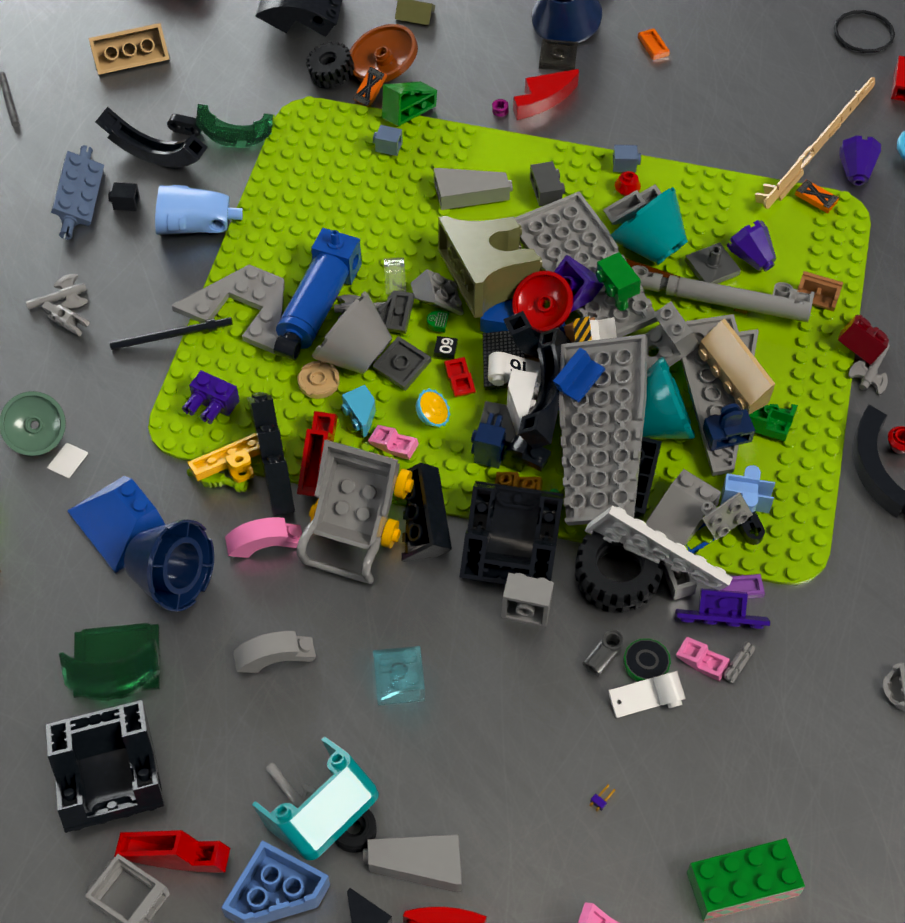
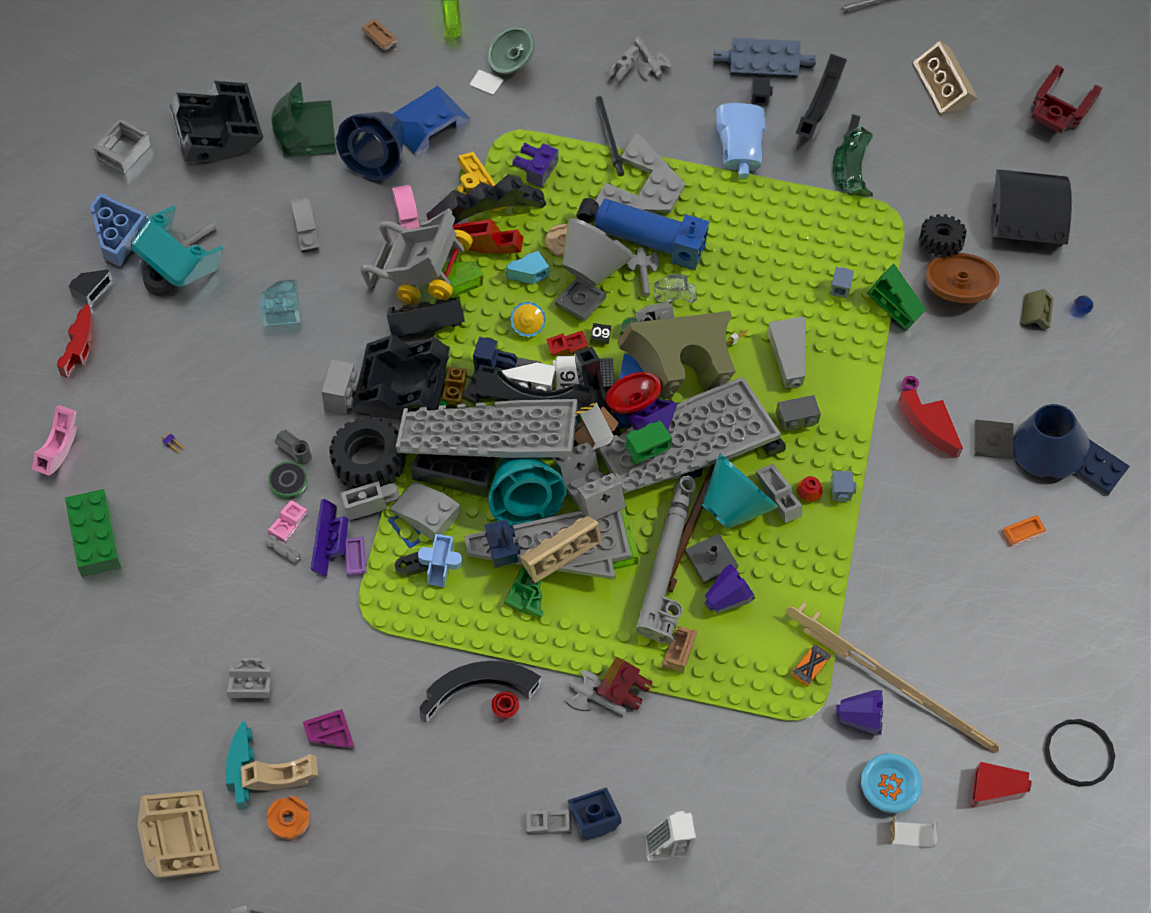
camera: 85 degrees right, 5 degrees up
red slope [114,830,231,873] -> none
tile [353,66,387,107] -> none
light grey slope [363,834,462,892] -> none
bright pink slope [368,425,419,460] -> none
dark grey wing [378,290,415,334] -> none
blue panel [553,348,606,403] -> none
white wing [585,505,733,591] -> none
white door [608,671,686,718] -> none
light grey hinge [701,492,753,540] -> none

